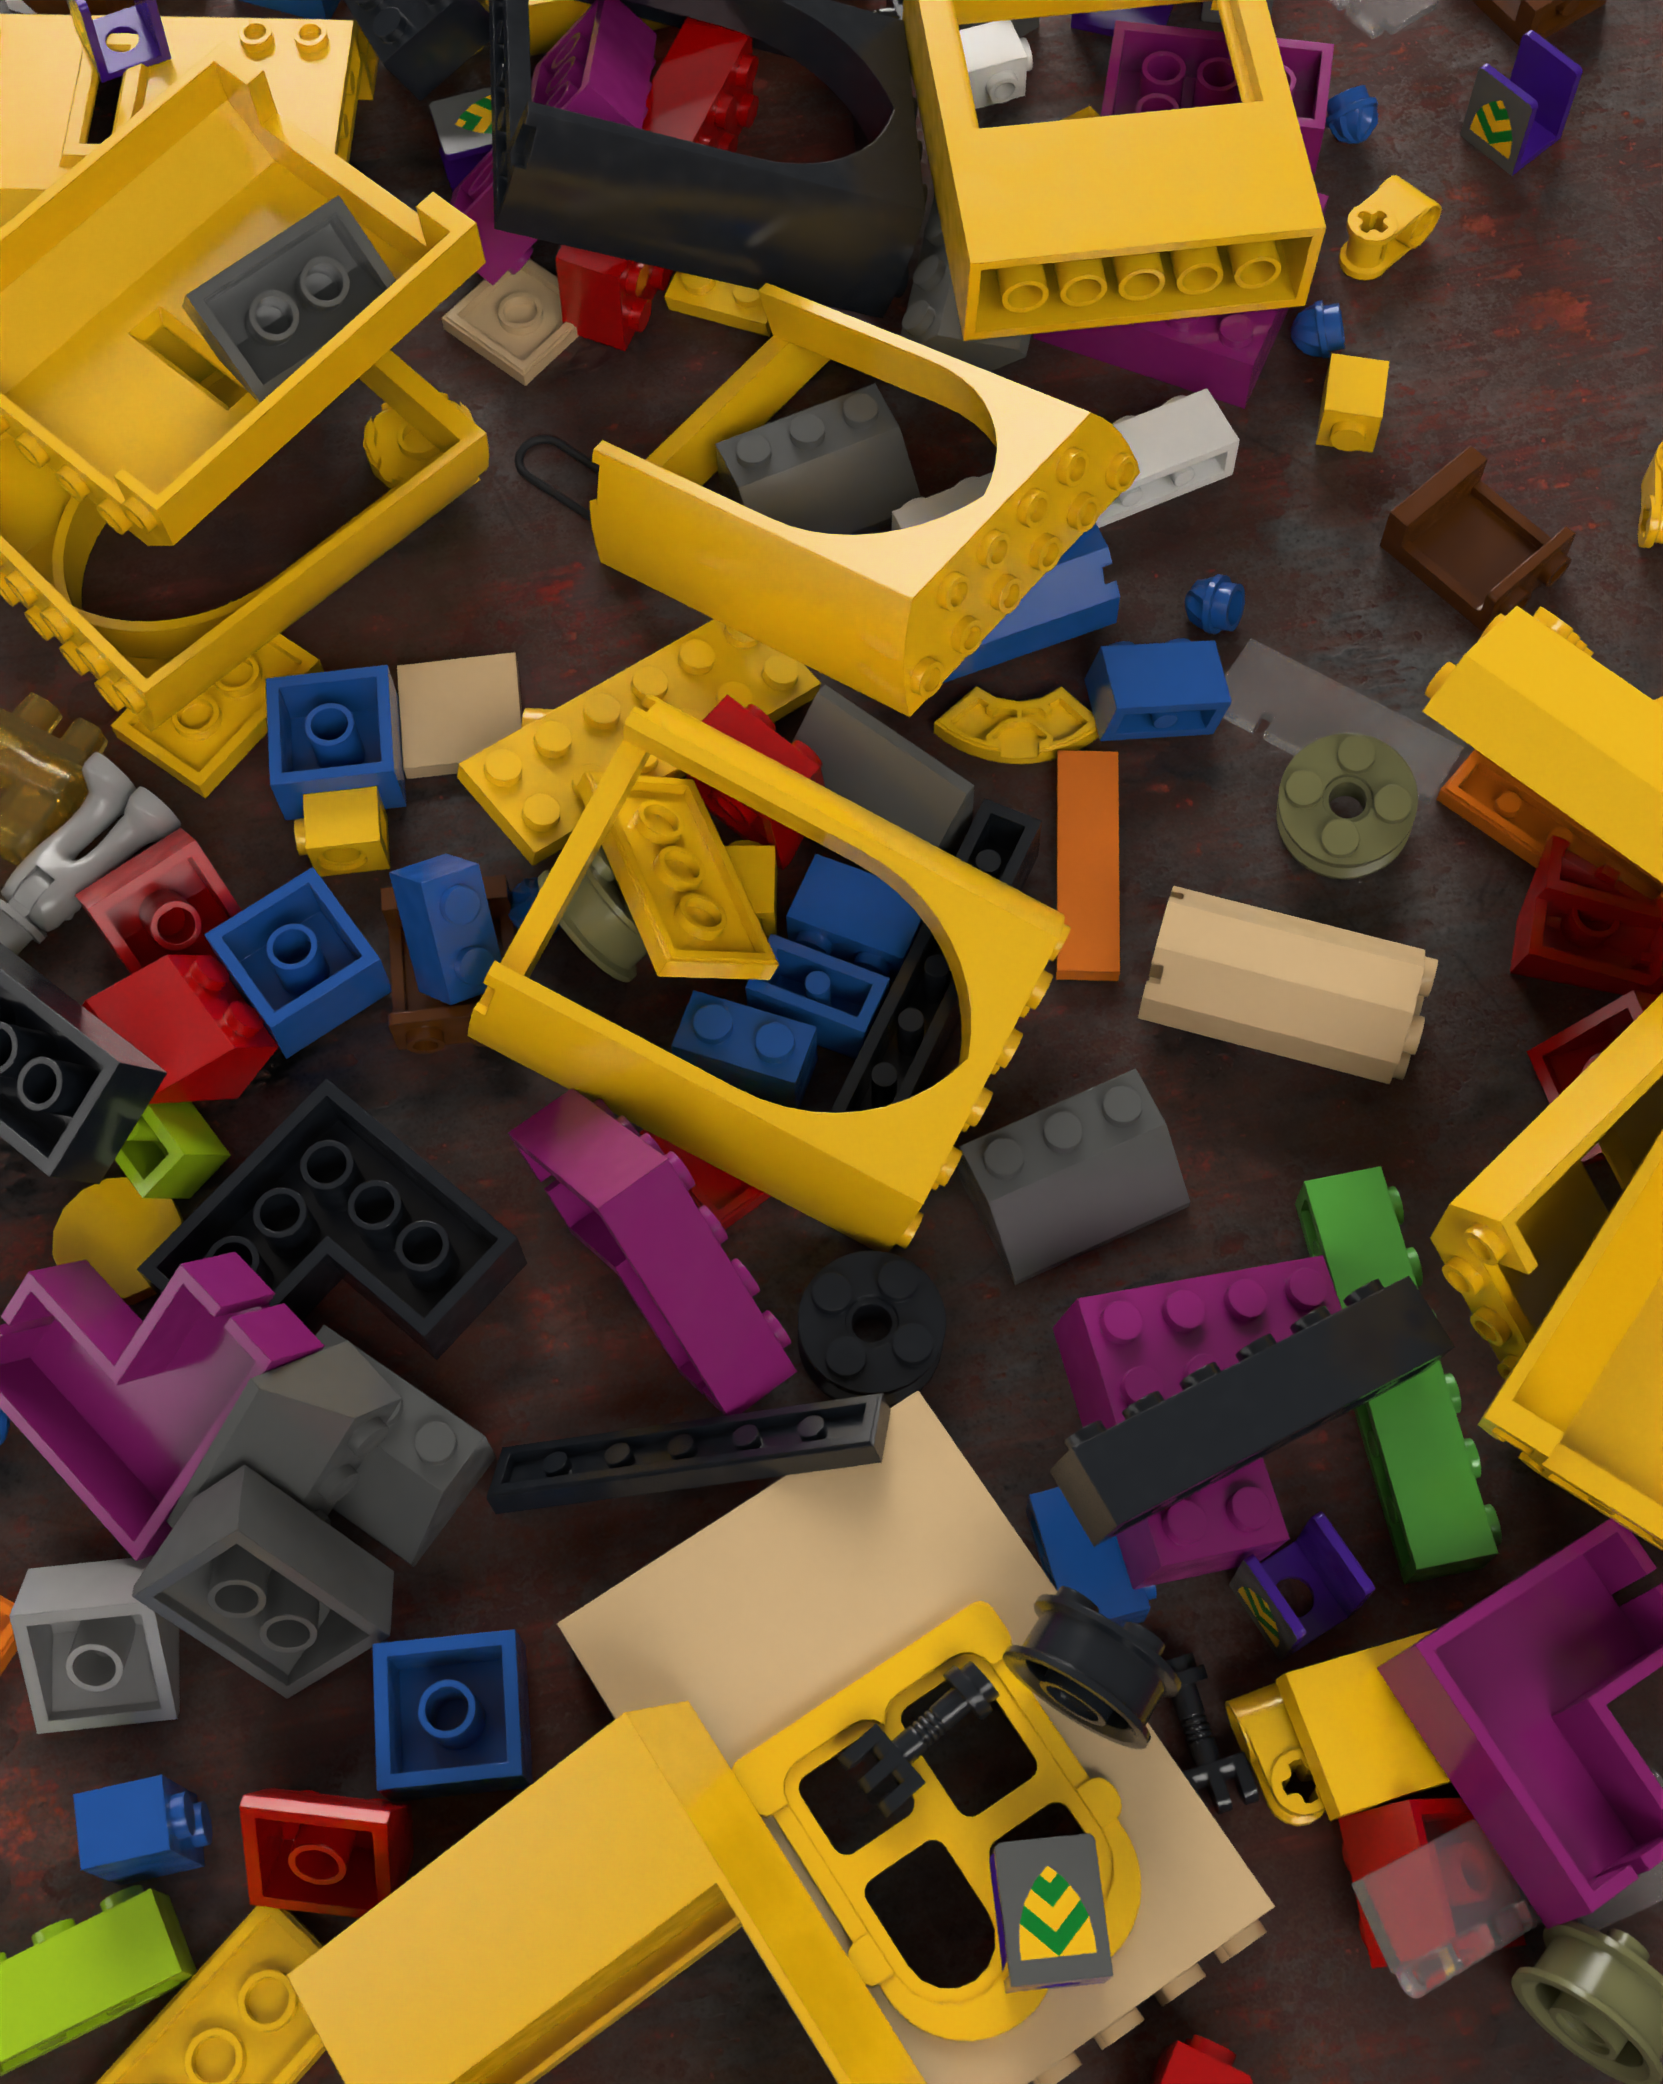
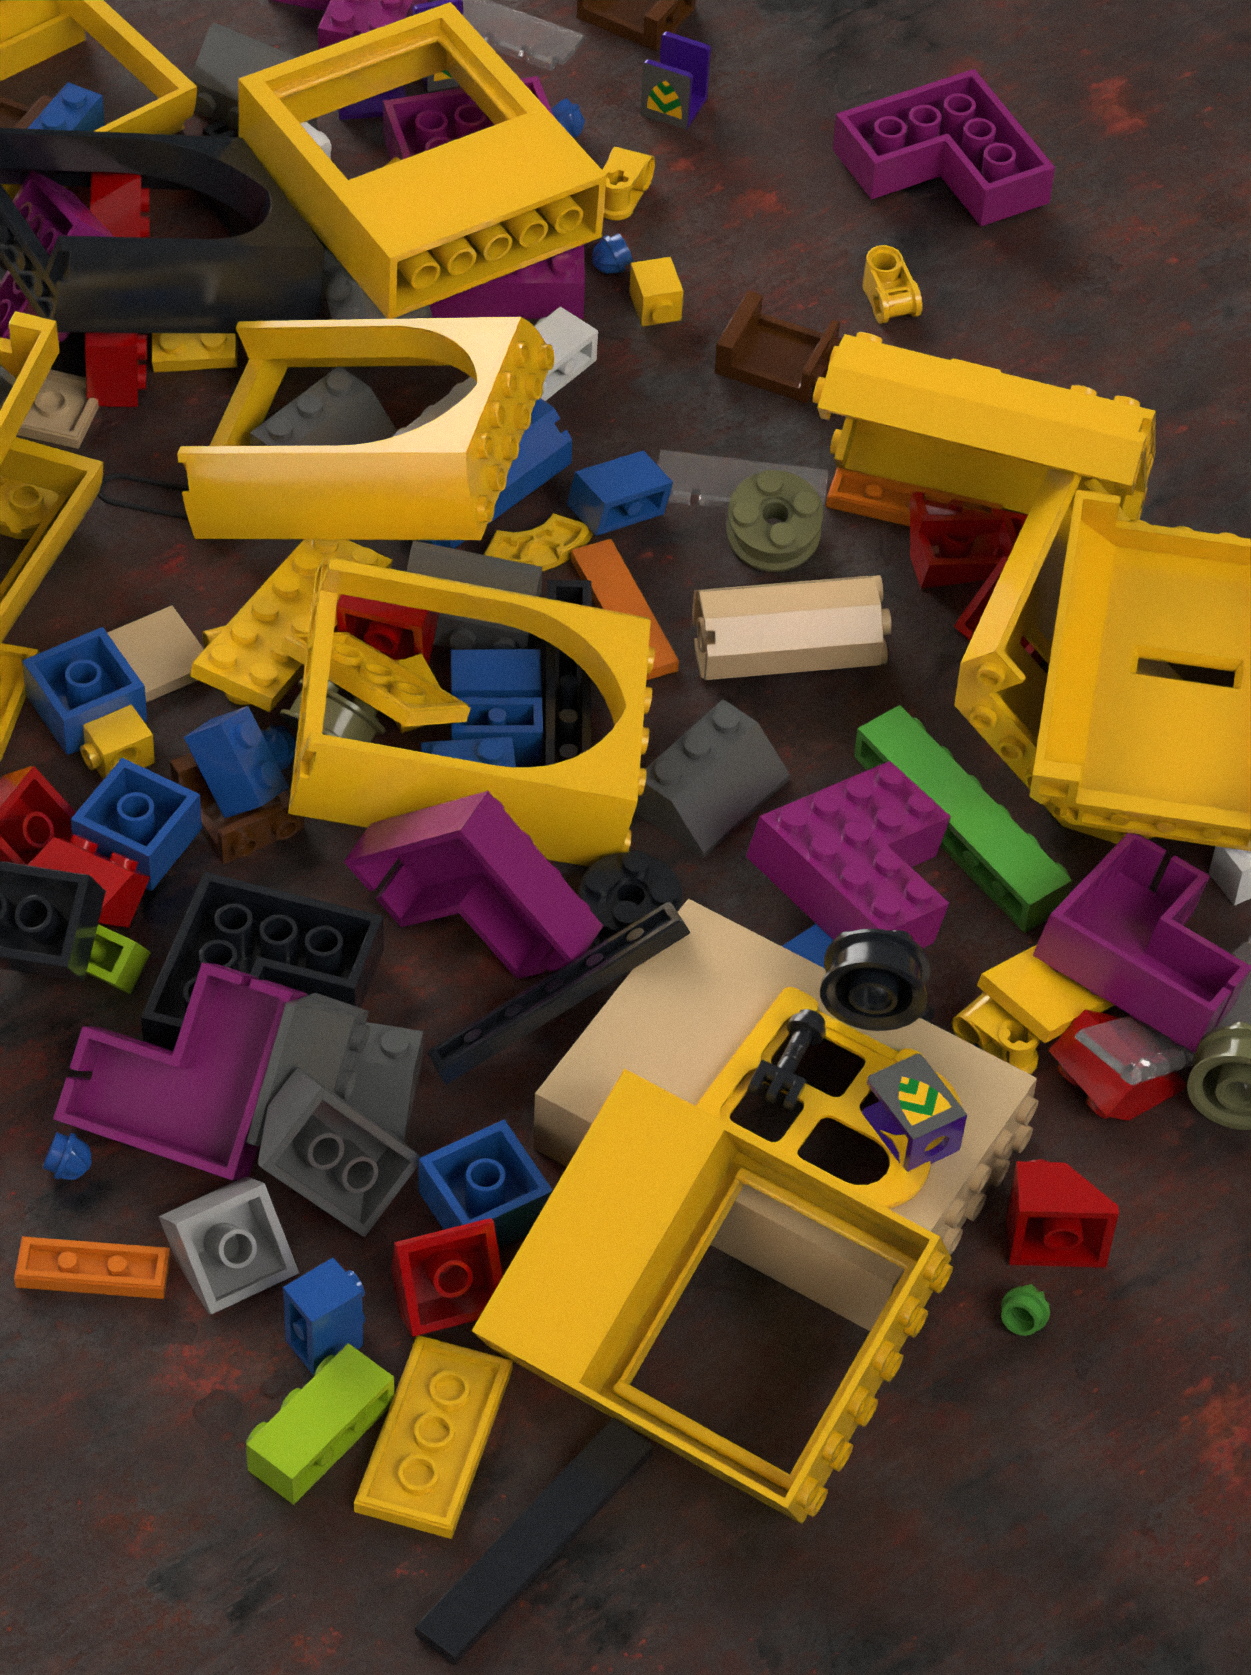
camera: 30 degrees left, 15 degrees down
yellow tile [52,1177,184,1305] -> none
black brick [1050,1276,1455,1547] -> none
blue plate [1185,574,1245,634] -> none
dark purple piece [1229,1511,1375,1662] -> none

